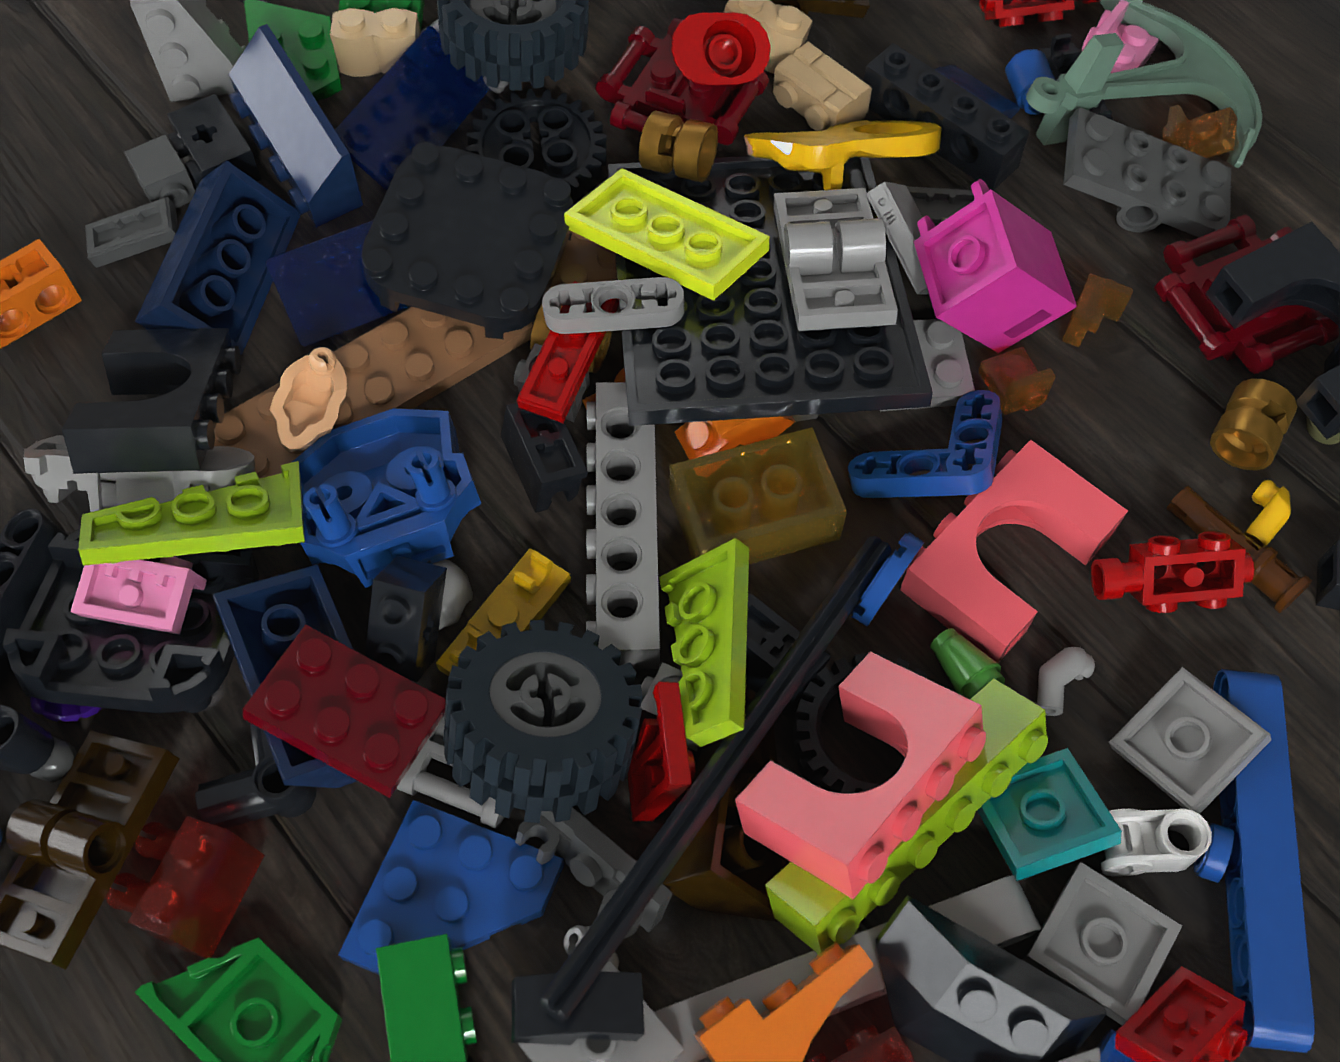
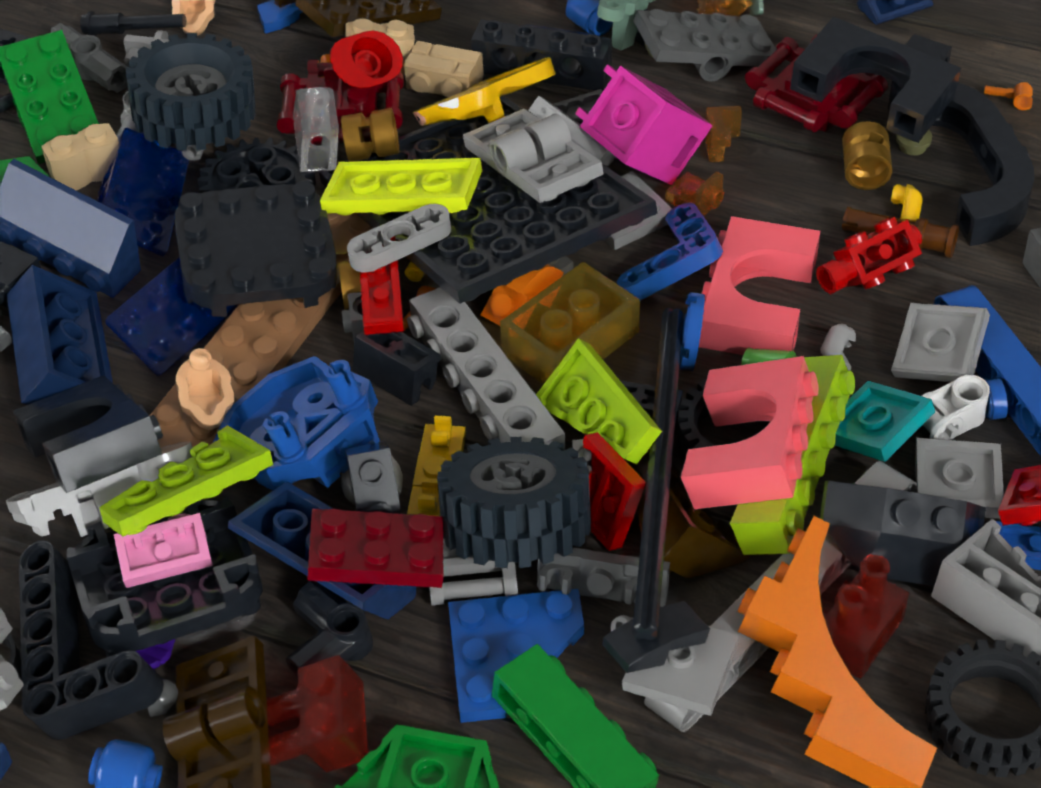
camera: 25 degrees left, 15 degrees down
none -> clear torso [293,87,339,172]

